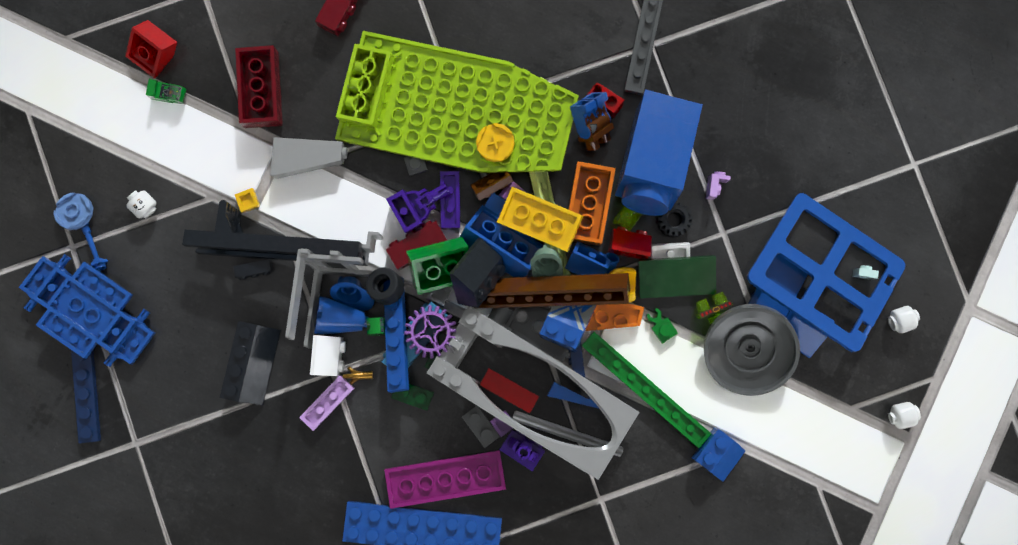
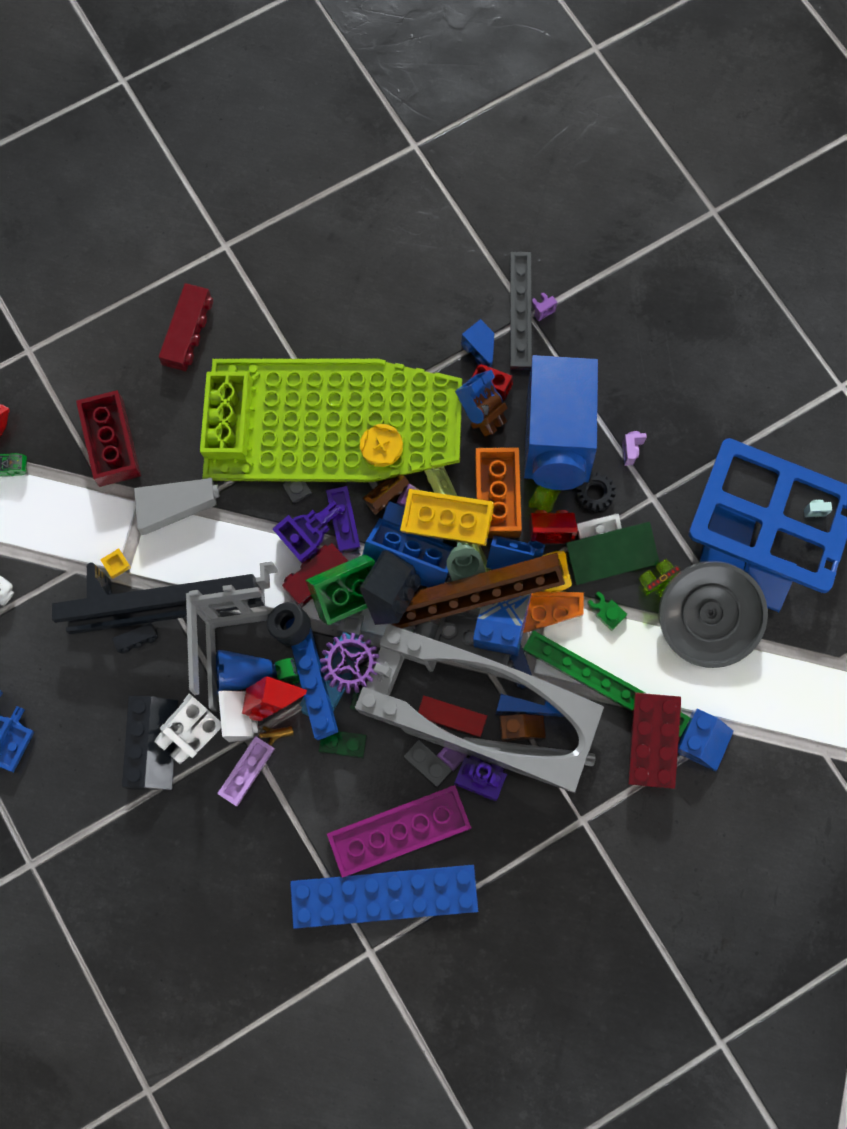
camera: 10 degrees left, 10 degrees down
blue piece [330,276,374,311] -> none
none -> white hips [155,694,222,764]
none -> red slope [242,676,307,721]
none -> blue slope [461,319,494,368]
none -> reddish brown slope [499,714,546,742]
none -> medium lavender tile [532,293,557,321]
none -> dark red brick [628,692,682,789]

